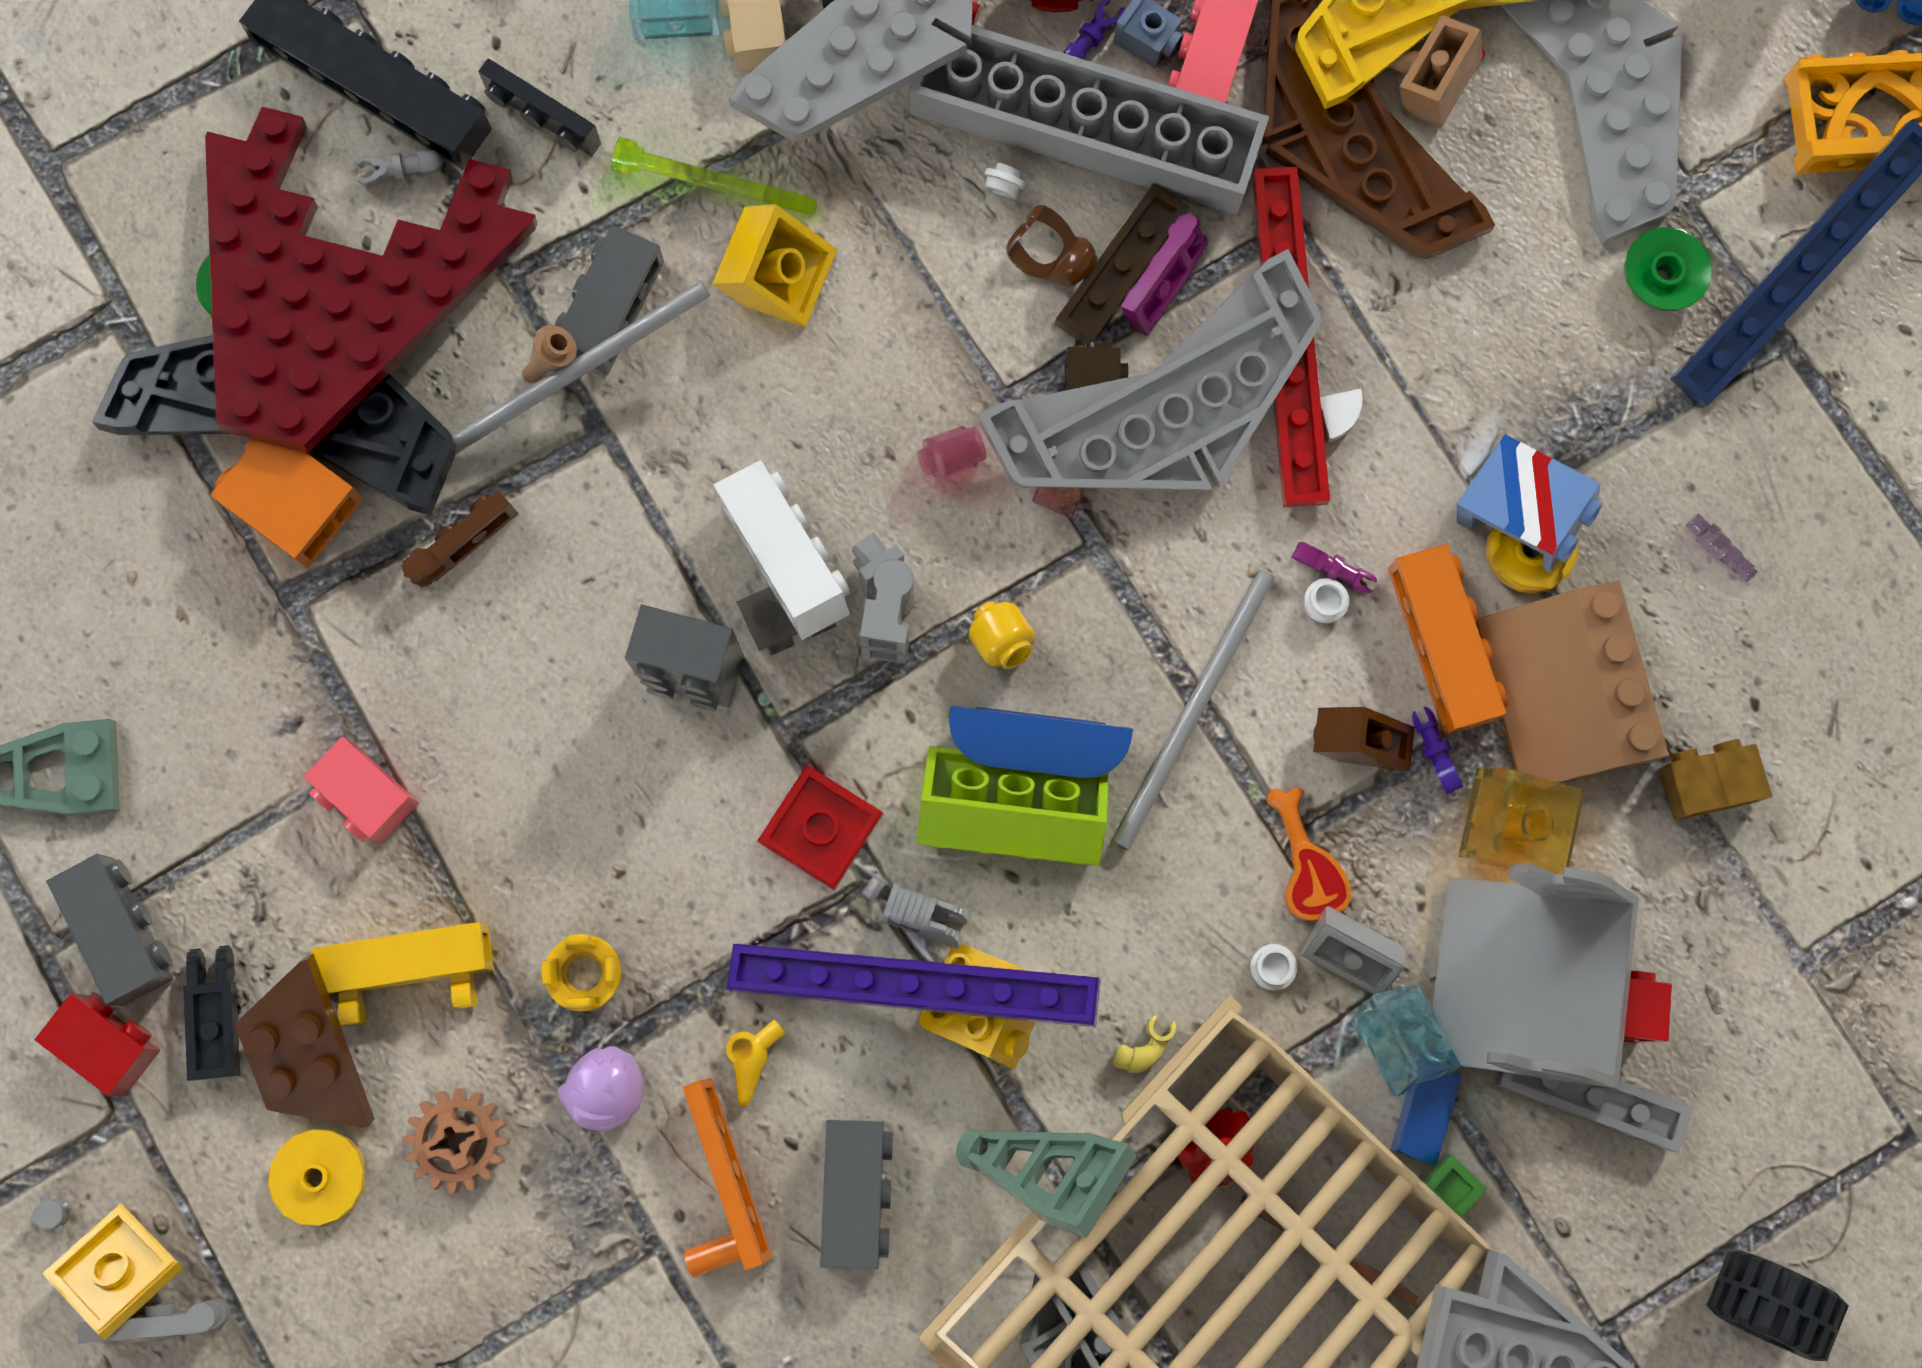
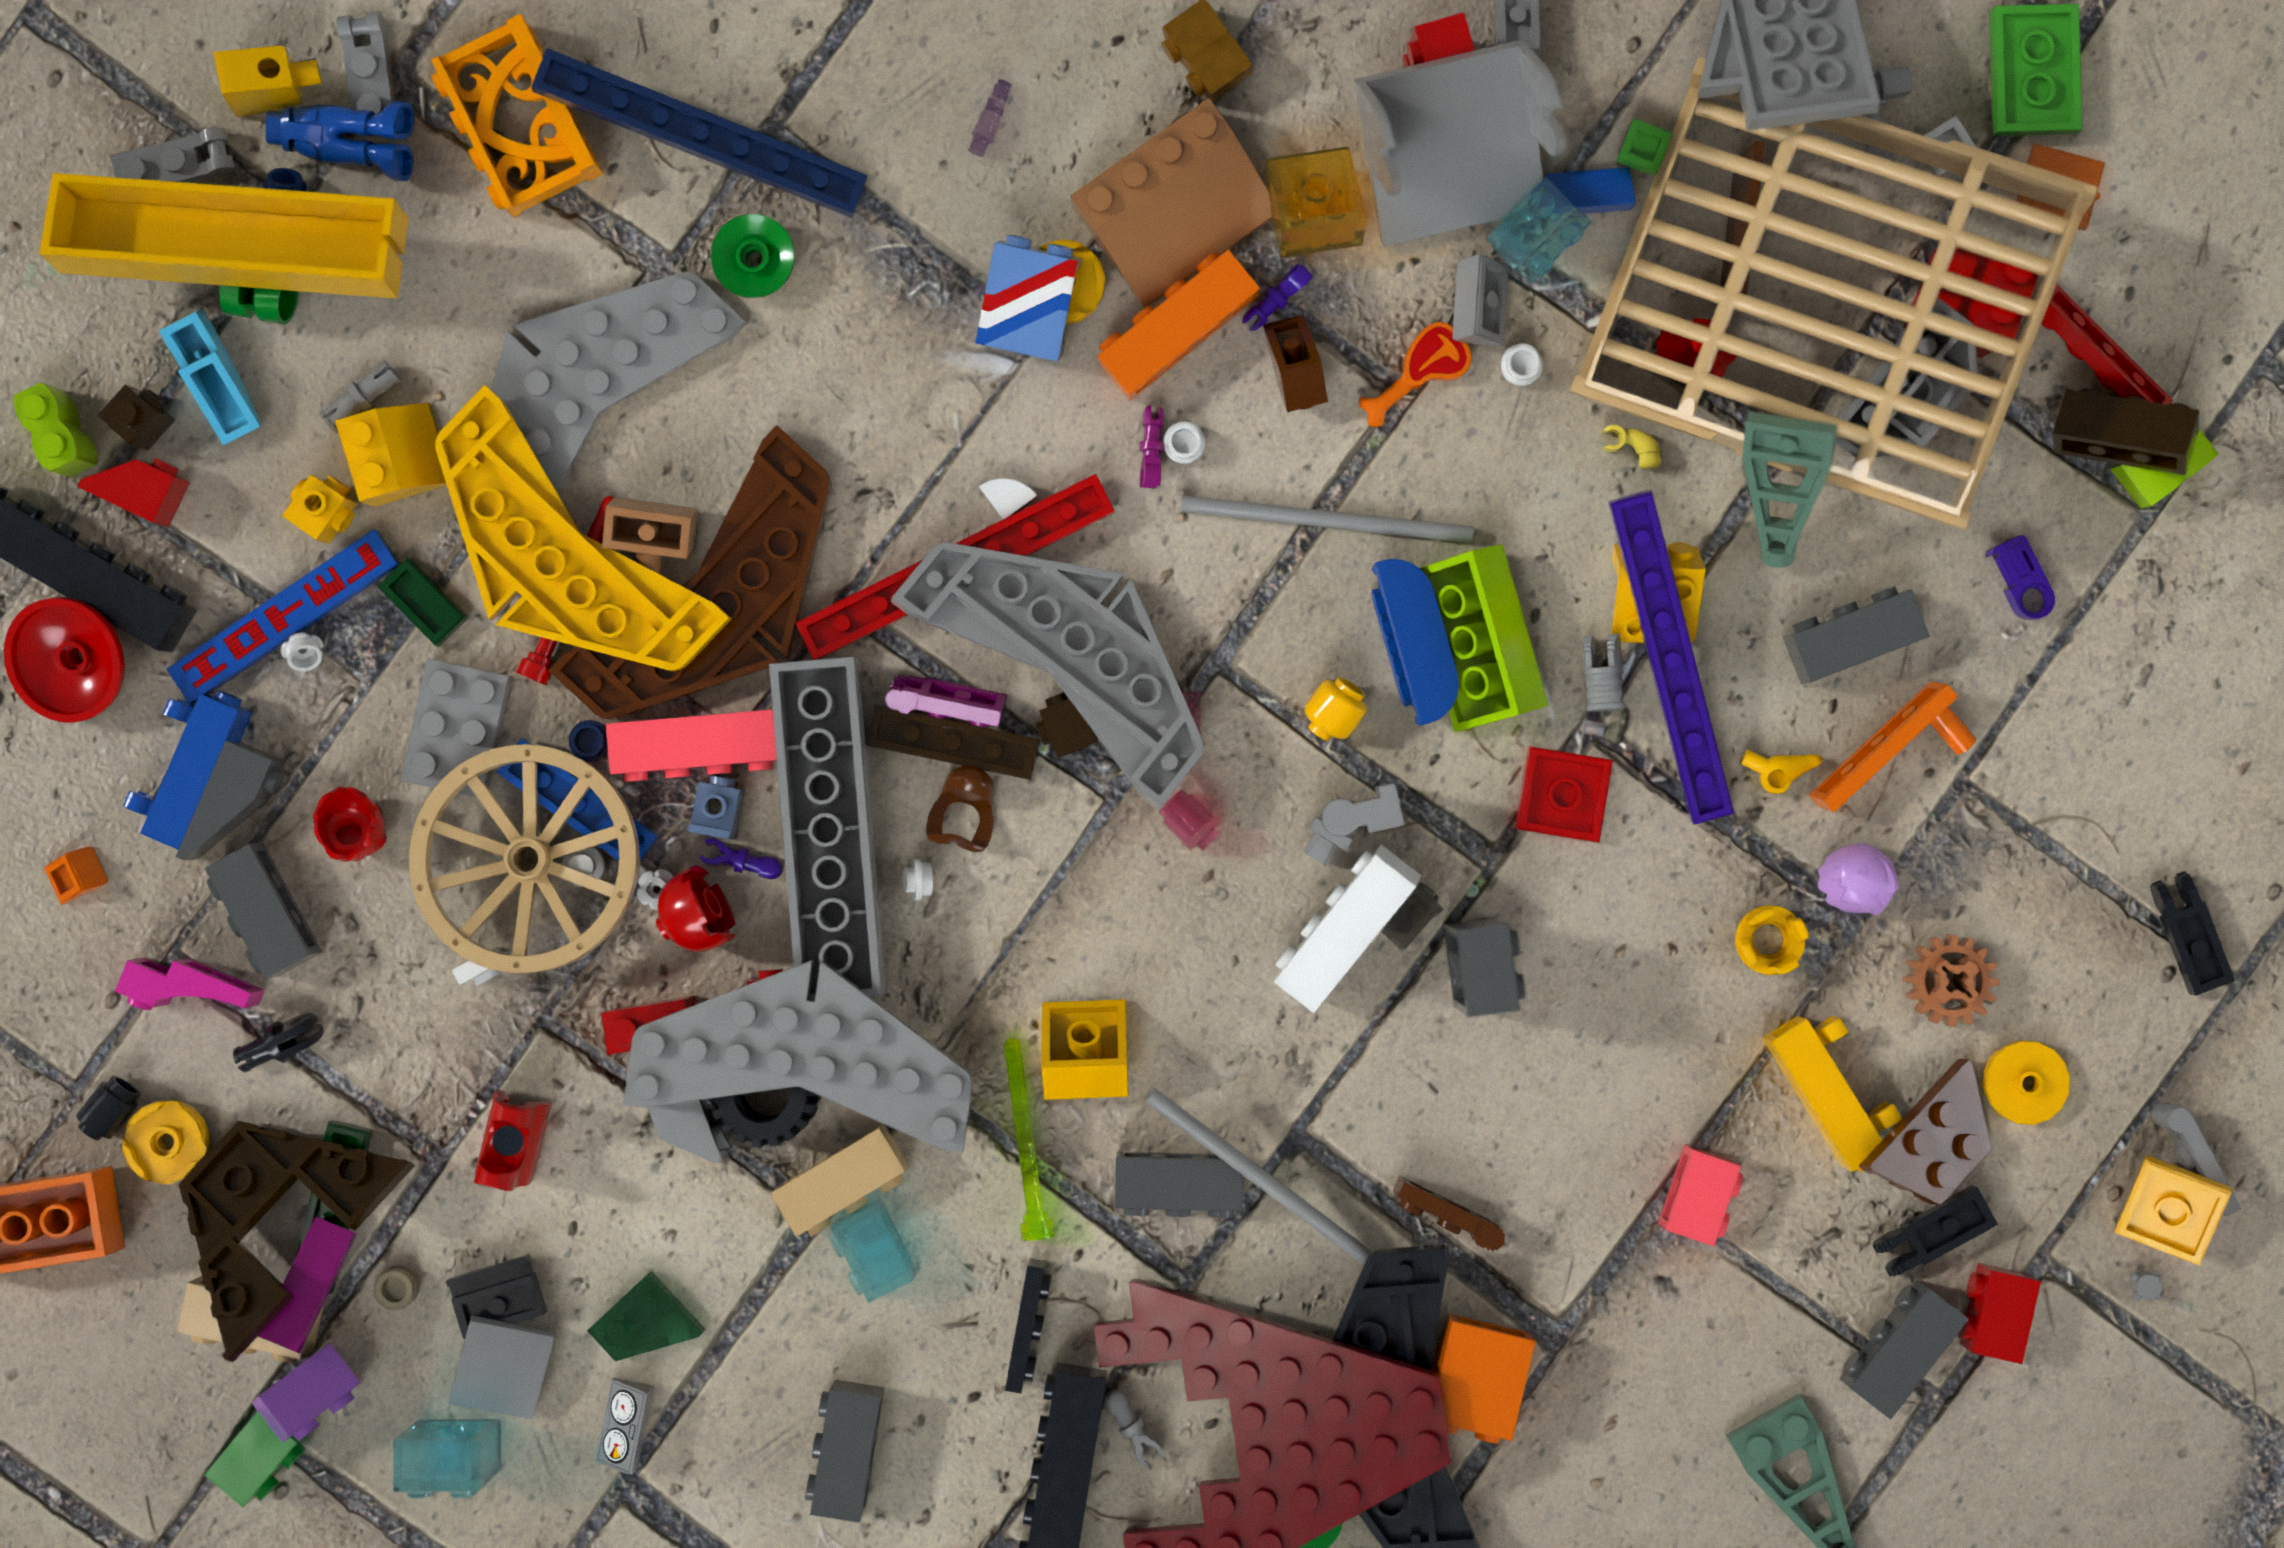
camera: 110 degrees left, 10 degrees up
medium nougat cone [522,325,577,383] -> none

